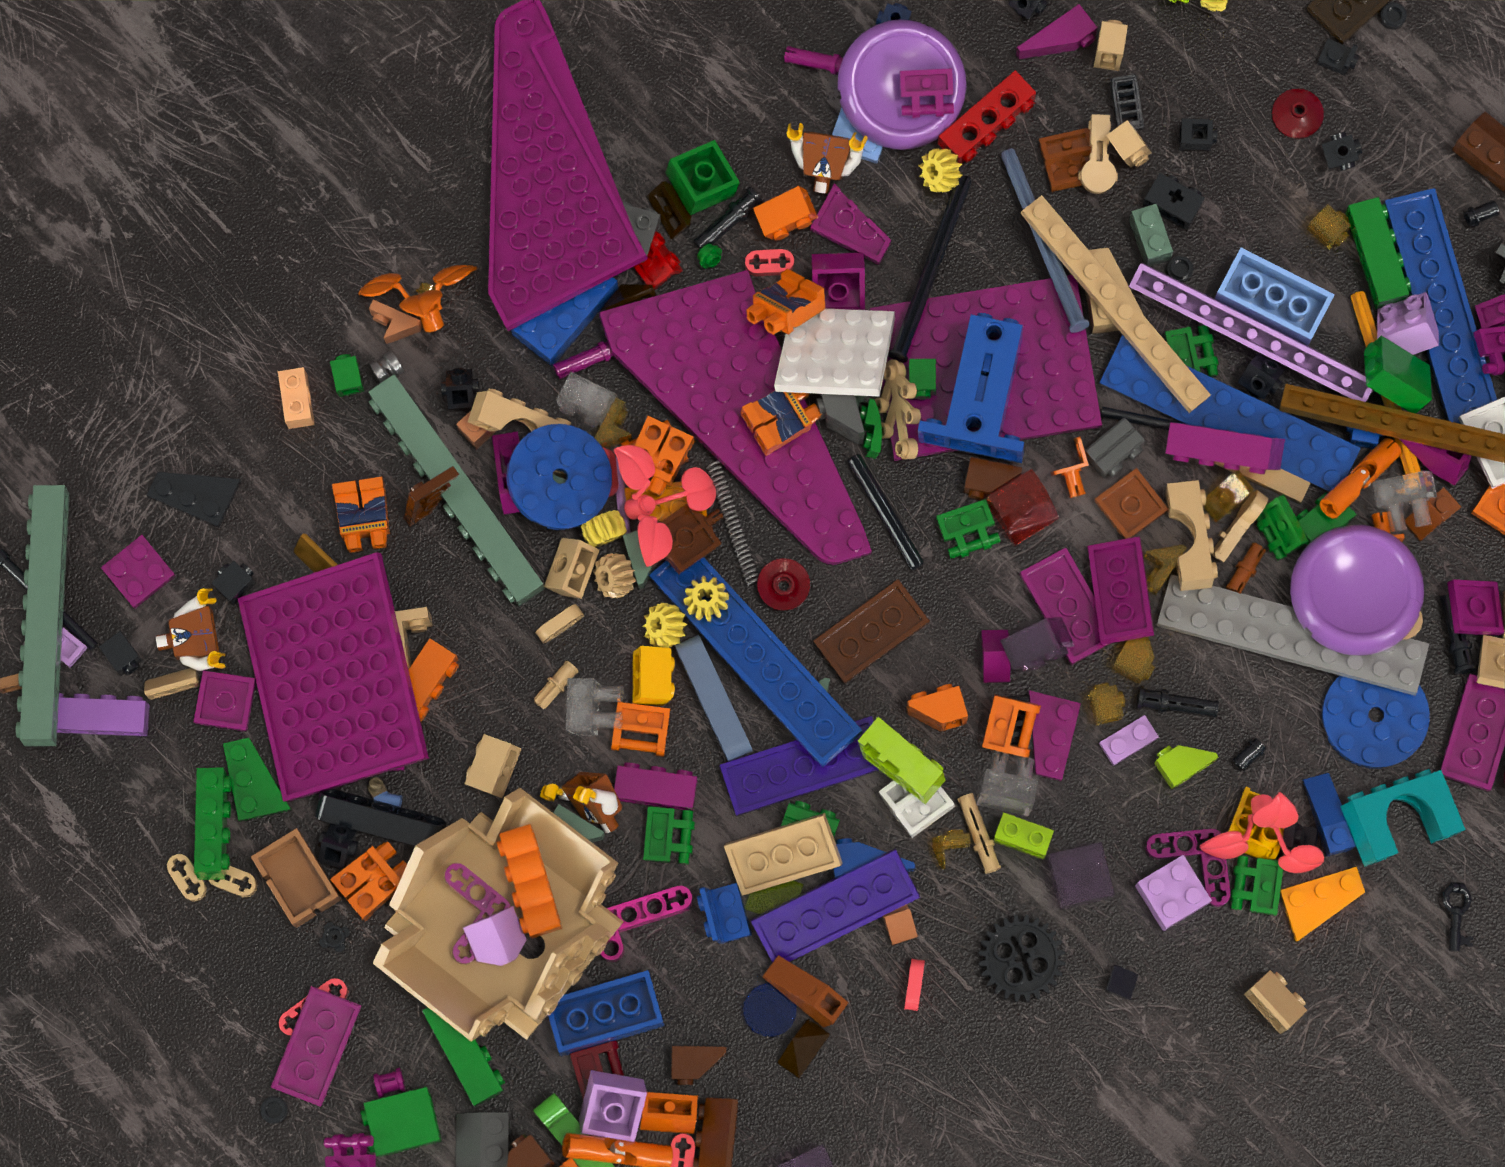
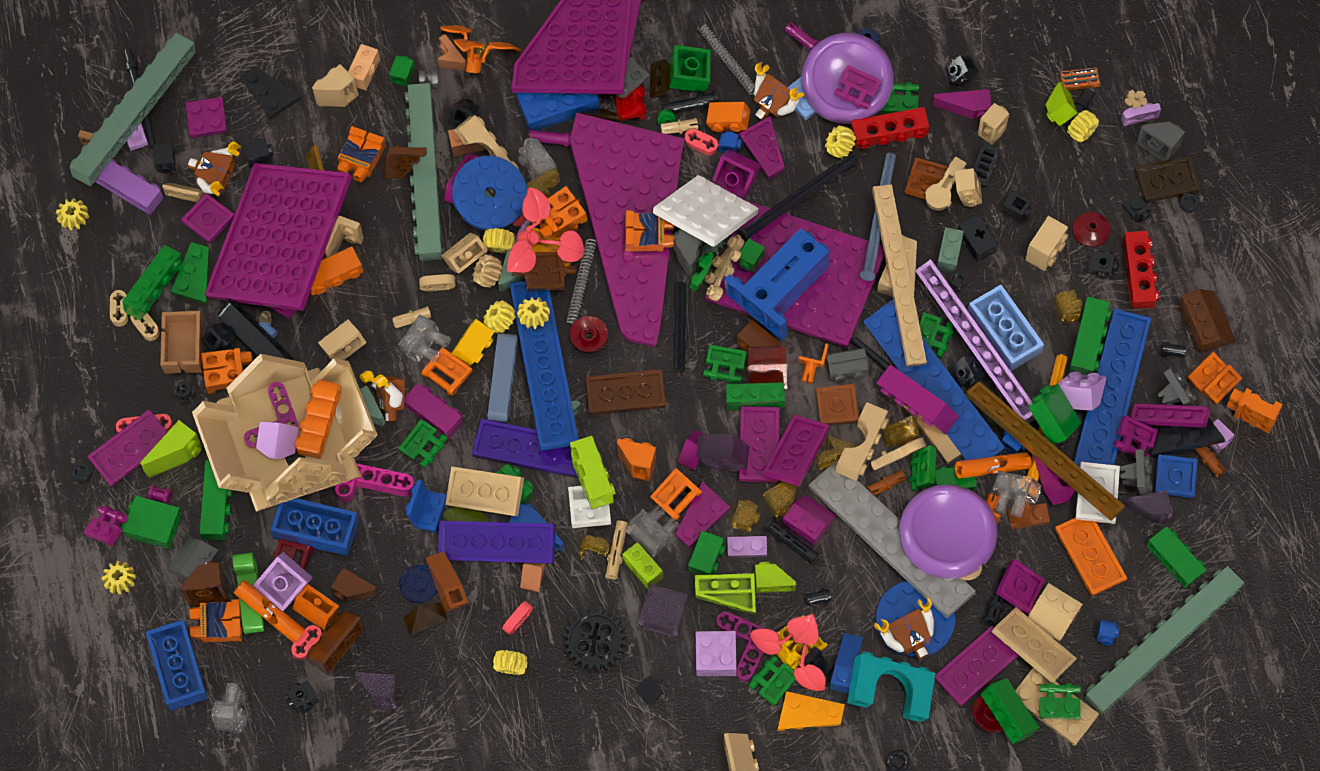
camera: 30 degrees right, 10 degrees down
orange hips [747,268,825,335] -> none
none -> light yellow gear [56,198,89,231]
none -> lime slope [140,420,202,478]
none -> tan slope [312,65,359,107]
none -> light yellow gear [493,650,527,675]
none -> tan axle [661,118,698,134]
none -> green brick [688,531,726,575]
none -> lime wedge [695,574,756,616]
none -> light grey piece [697,24,755,95]
none -> blue plate [717,131,742,154]
none -> green brick [726,383,785,410]
none -> magenta slope [783,495,837,547]
none -> torso [874,597,934,660]
none -> green plate [881,81,919,114]
none -> tan brick [1025,216,1068,271]
none -> red brick [1123,231,1159,309]

